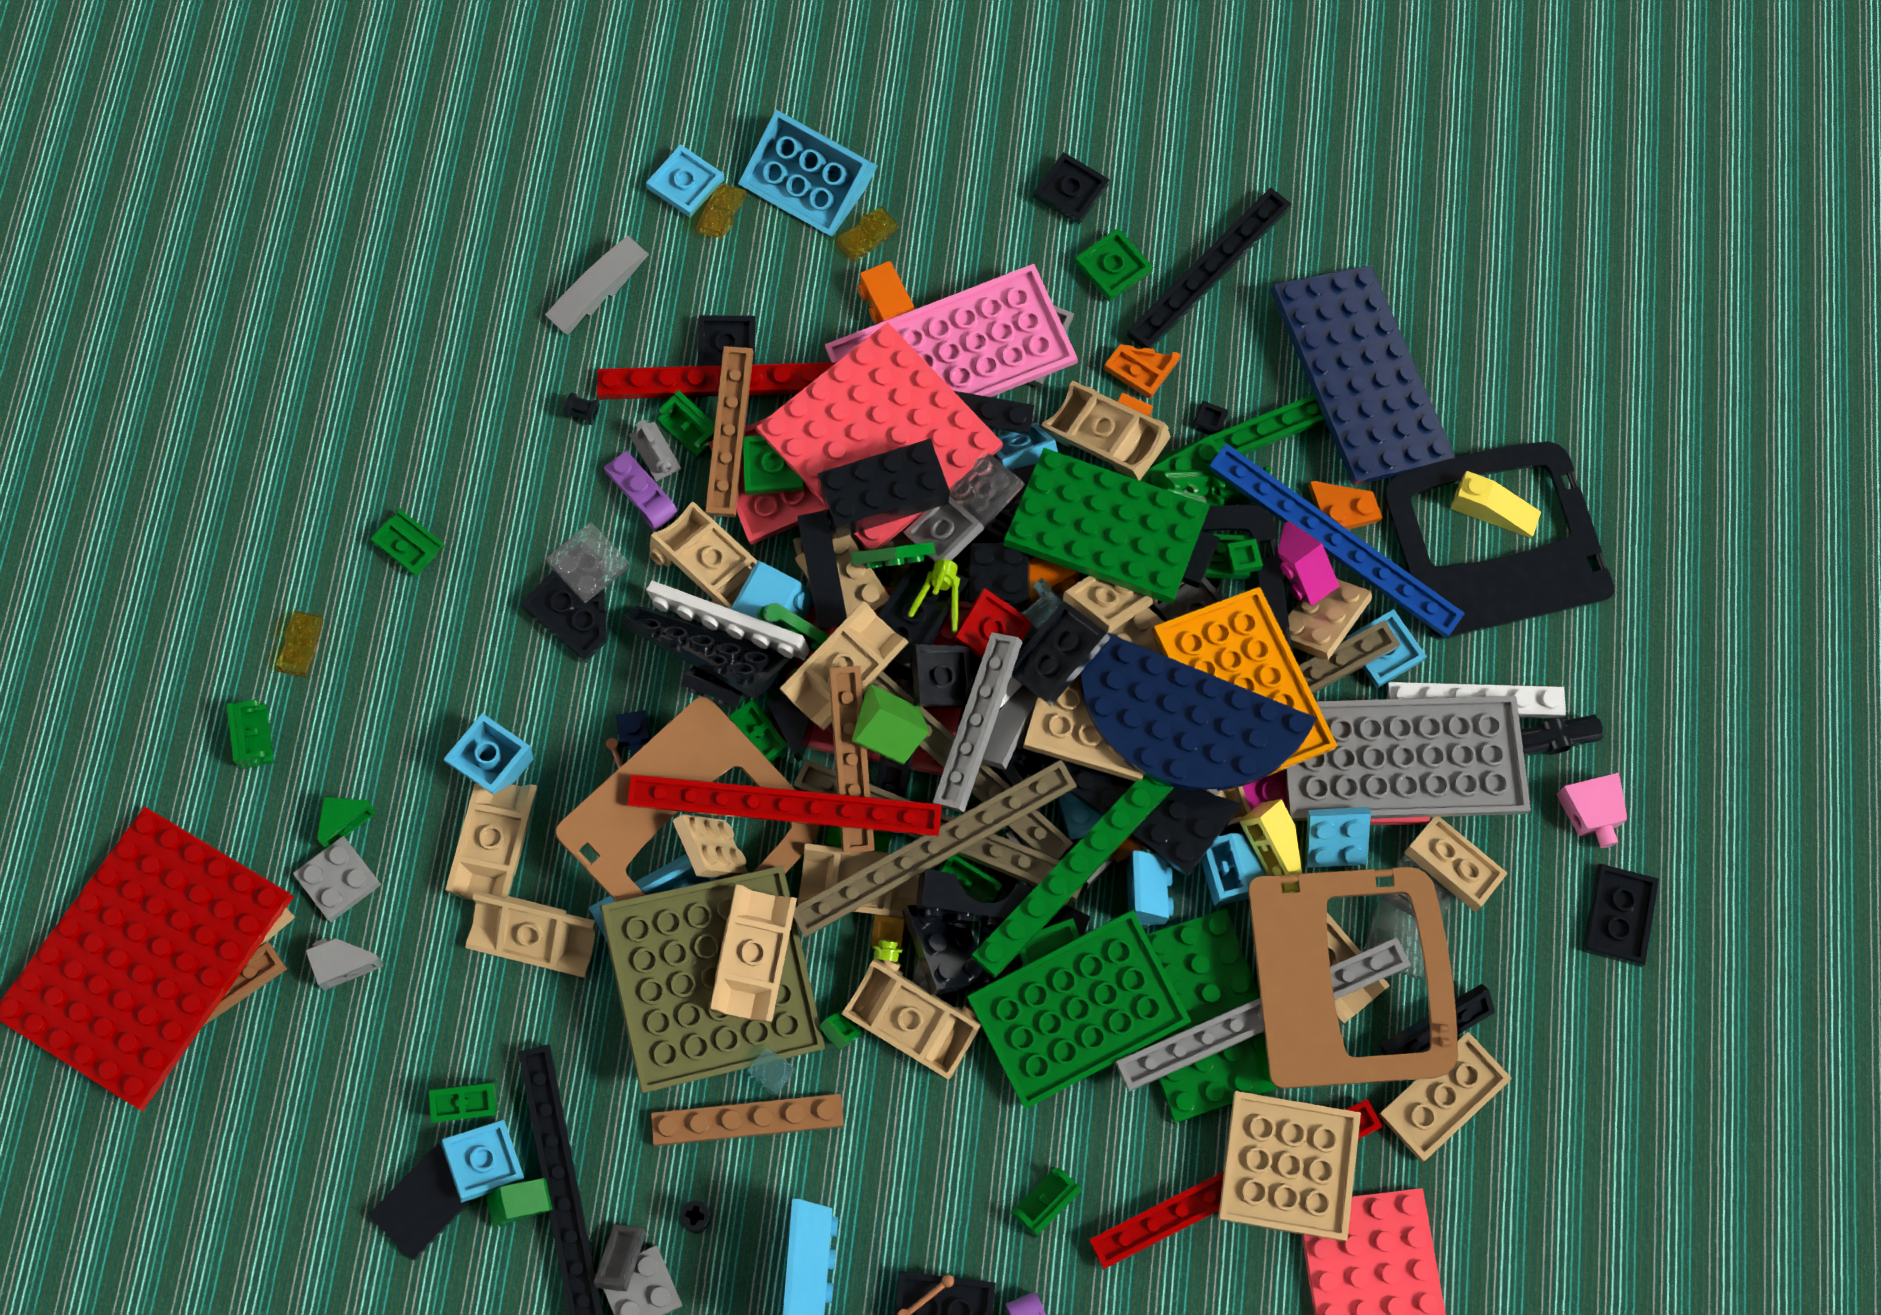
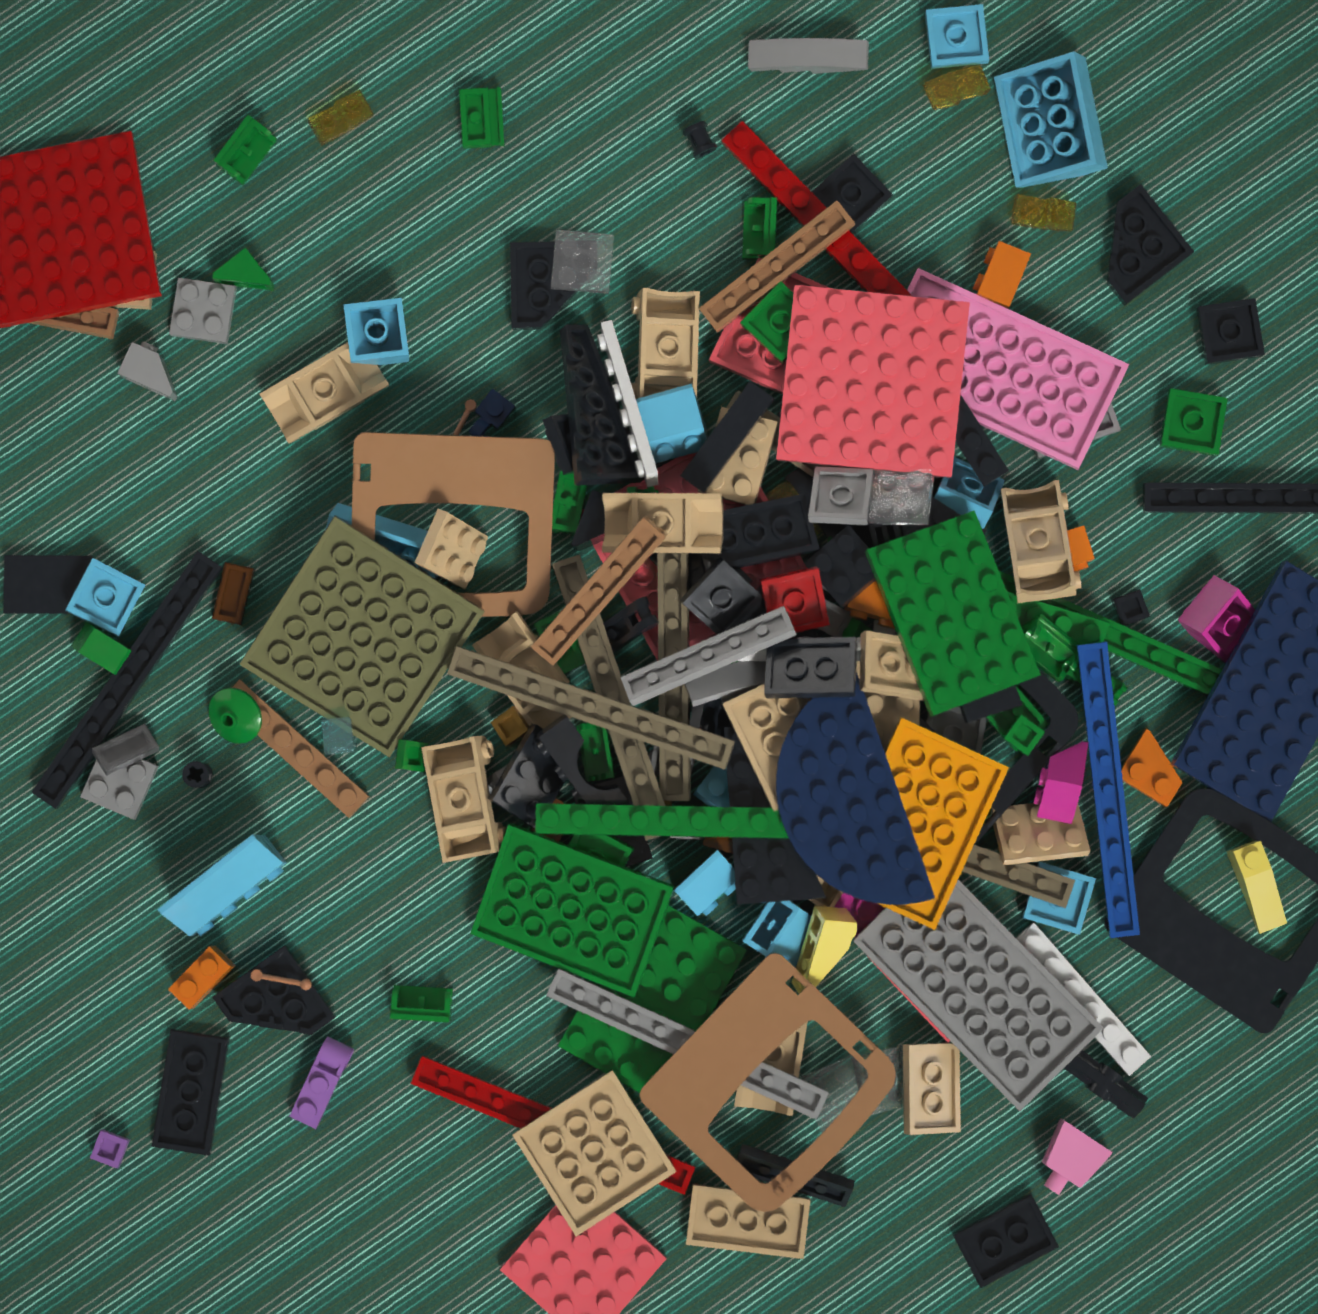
camera: 55 degrees right, 15 degrees up
green hinge [429,1081,499,1123] -> none
tan piece [465,891,598,978] -> none
medium lavender plate [604,451,679,531] -> none
red plate [627,774,942,837] -> none
light grey hinge [629,420,681,481] -> none
tan piece [709,884,797,1022] -> none
green plate [757,603,830,653] -> none
black brick [817,438,950,539] -> none
green plate [850,542,935,569] -> none
bright green slope [852,684,929,764] -> none
lime plate [872,939,902,961] -> none
lime plant [908,559,960,633] -> none
clear light blue panel [1024,578,1063,630] -> none
orange wing [1103,344,1181,399] -> none
medium azure plate [1305,807,1371,868] -> none
none -> green dish [209,688,262,744]
none -> reddish brown tile [212,562,255,626]
none -> black plate [1107,184,1194,306]
none -> dark pink slope [1178,575,1255,663]

